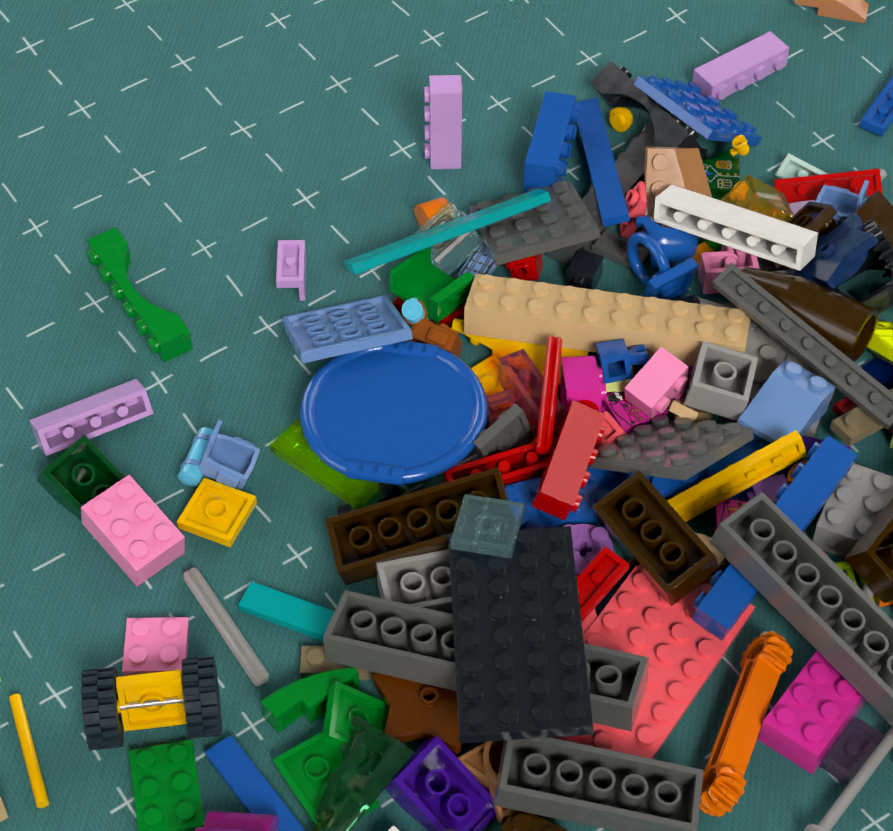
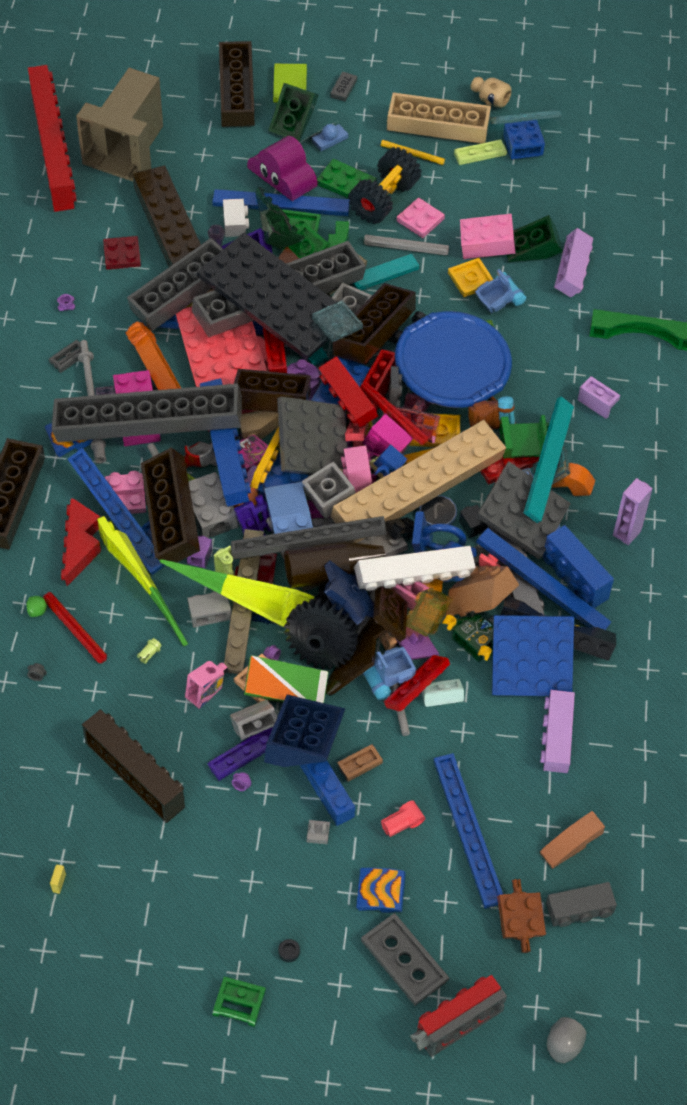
camera: 130 degrees right, 5 degrees up
medium blue tile [281,295,413,364] -> none

